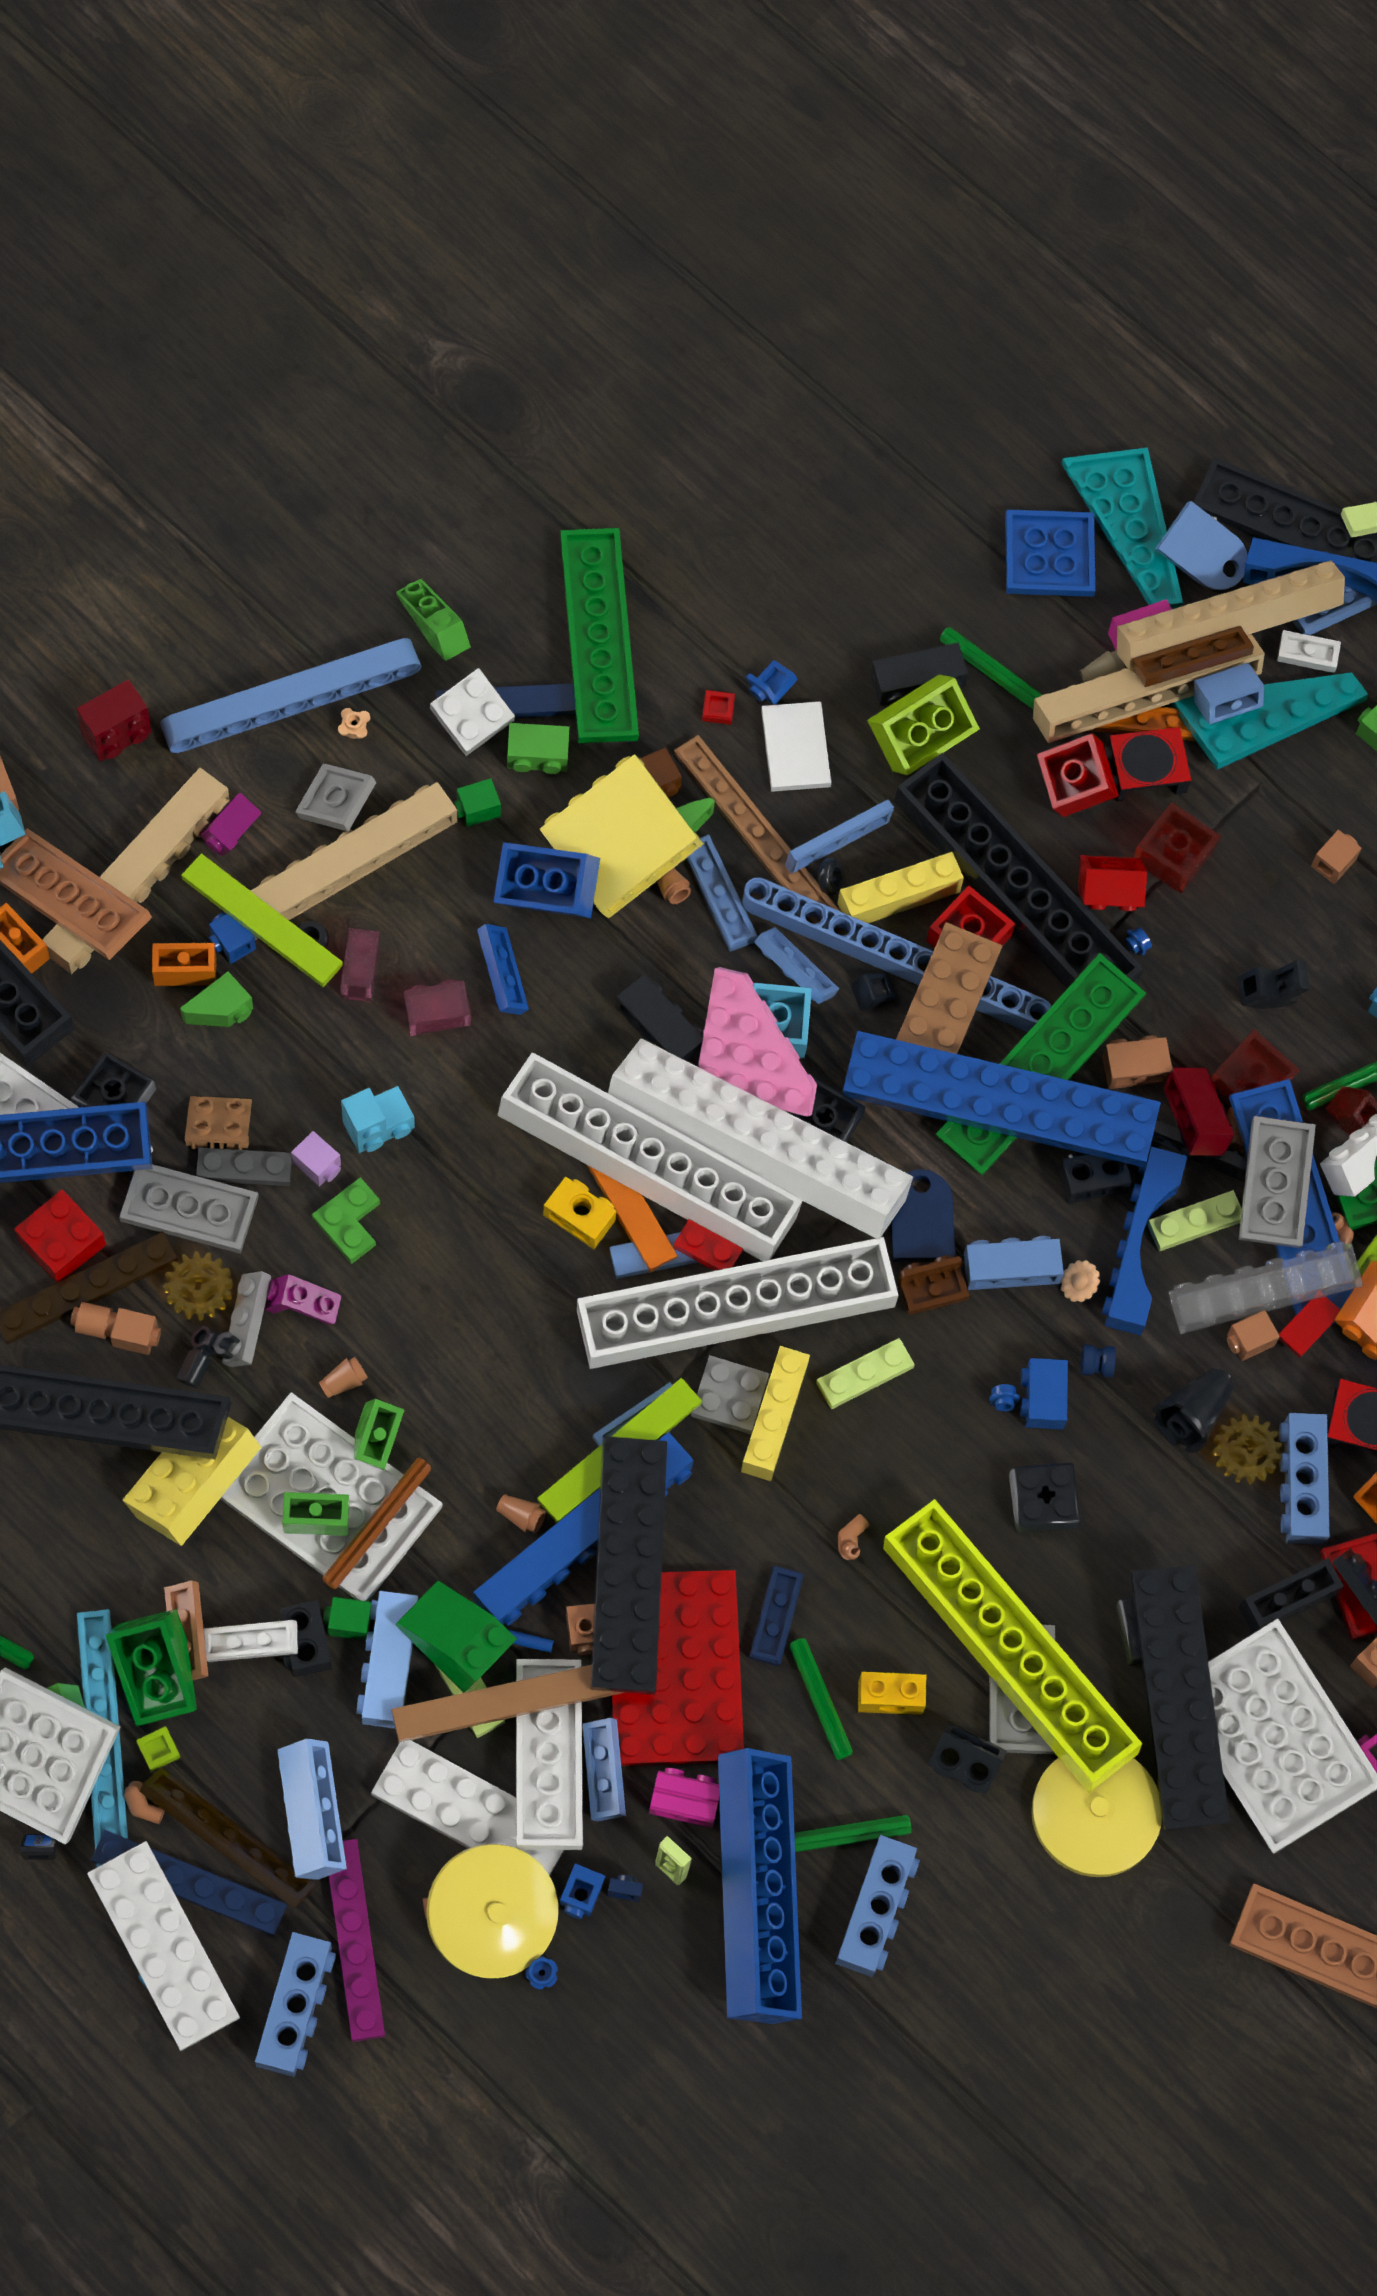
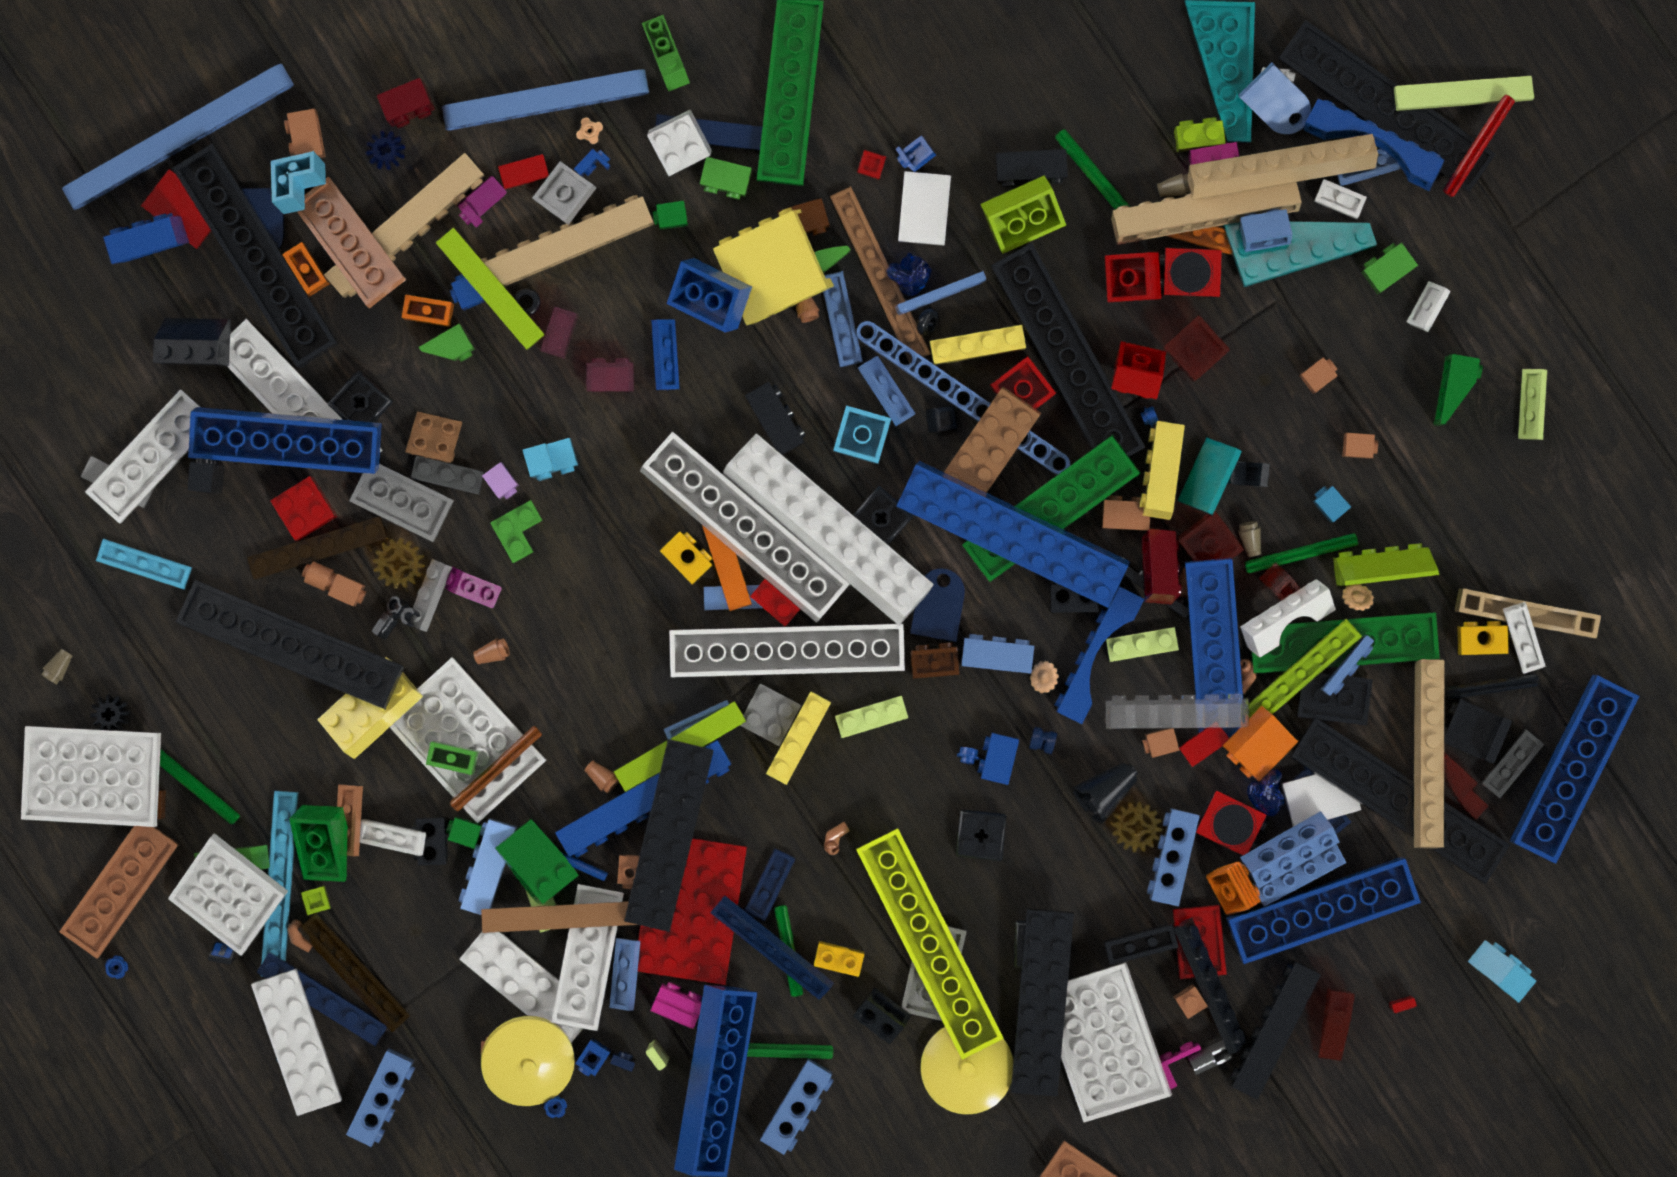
camera: 10 degrees right, 20 degrees up
light blue brick [278,1739,347,1880] -> none
magenta plate [329,1839,385,2042] -> none
bright green slope [354,1399,404,1470] -> none
bright pink plate [698,967,817,1116] -> none
blue plate [1005,510,1095,597] -> none
reddish brown plate [1132,626,1254,687] -> none
light grey plate [1239,1116,1316,1248] -> none
none -> clear blue gear [366,130,406,170]
none -> red tile [498,154,549,190]
none -> blue bracket [574,149,610,177]
none -> dark blue plate [710,896,834,1000]
none -> clear blue hair [886,253,932,296]
none -> light yellow brick [1139,421,1185,520]
none -> lime brick [1174,117,1226,152]
none -> teal tile [1177,437,1242,515]
none -> dark tan cone [1238,521,1261,557]

